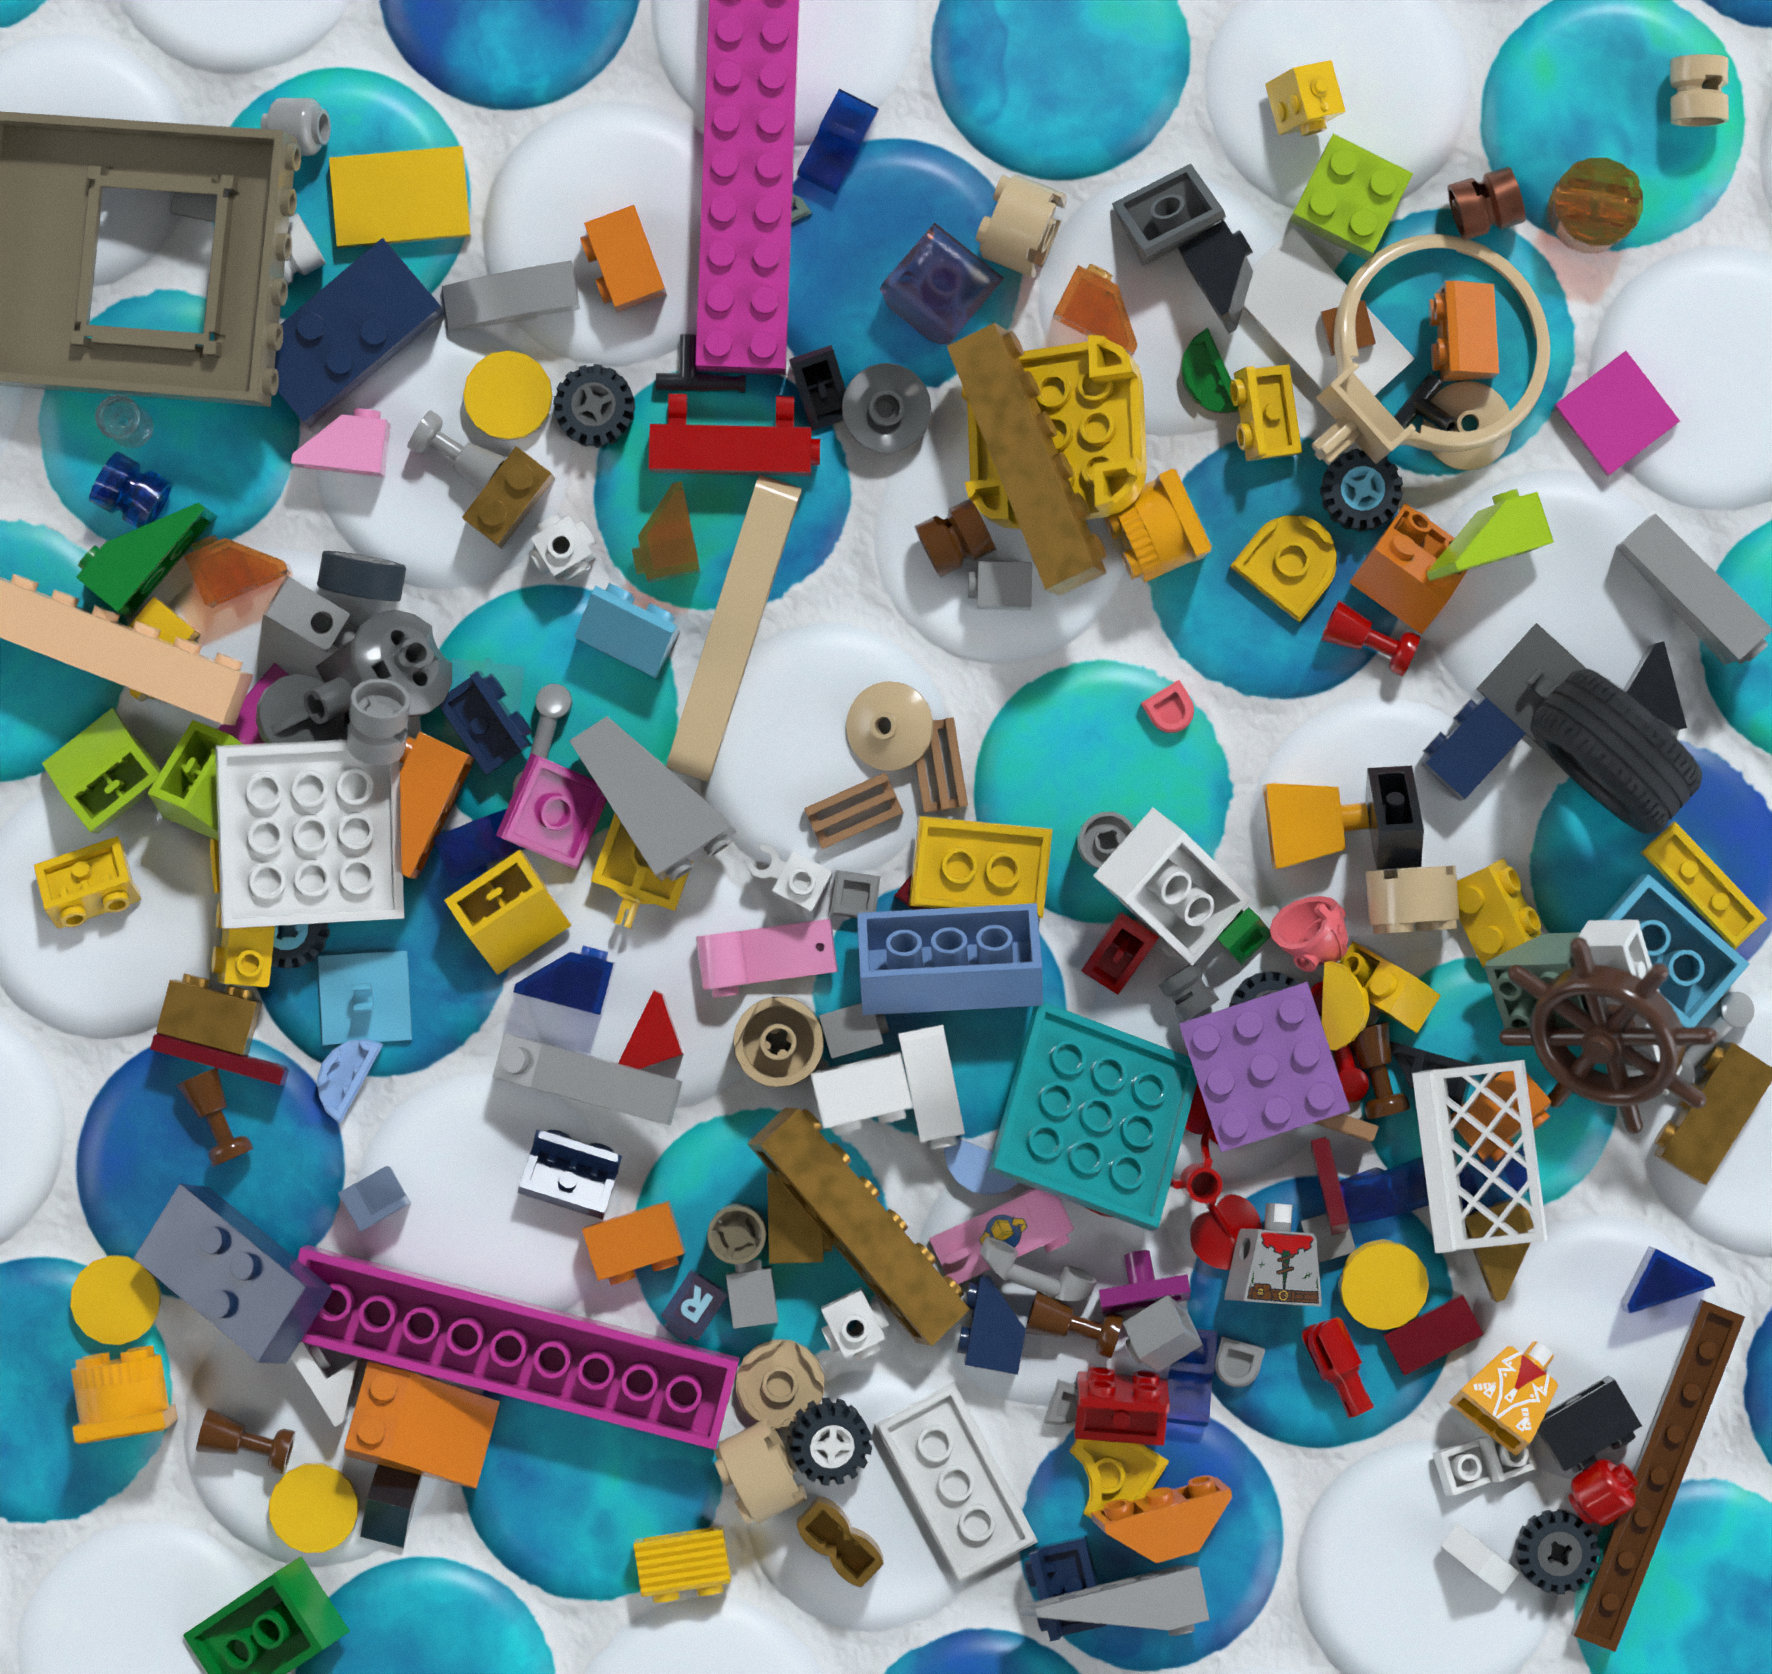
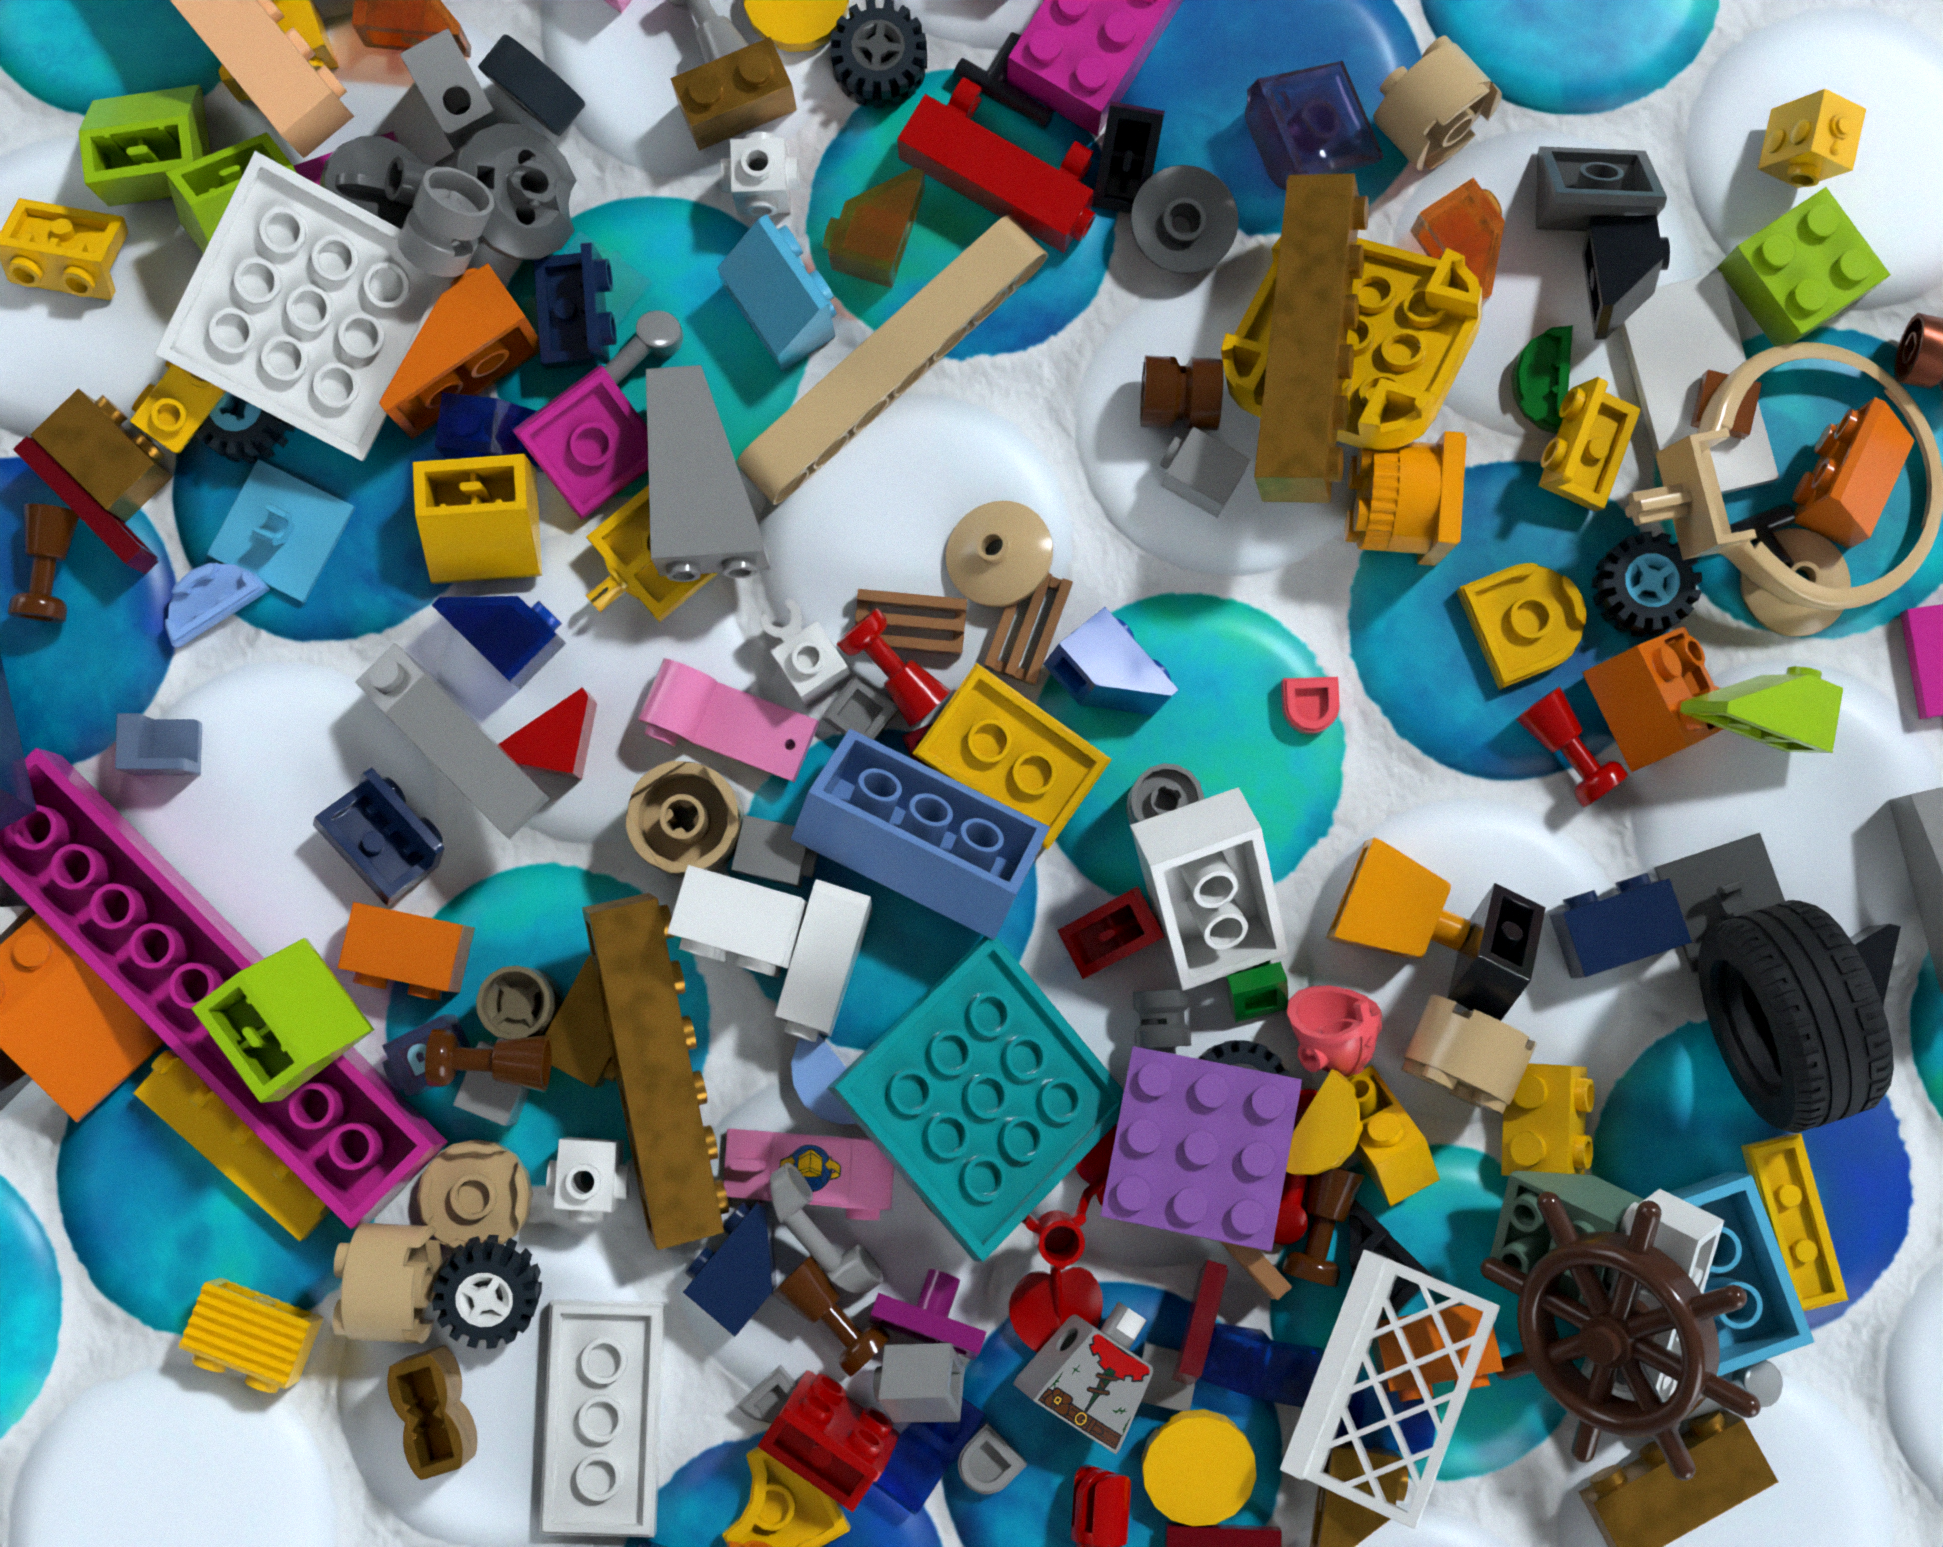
camera: 35 degrees right, 5 degrees down
none -> yellow hinge [133,1050,331,1241]
none -> lime slope [191,938,375,1103]
none -> reddish brown piece [425,1029,552,1092]
none -> red piece [836,608,951,727]
none -> slope [1043,607,1179,715]

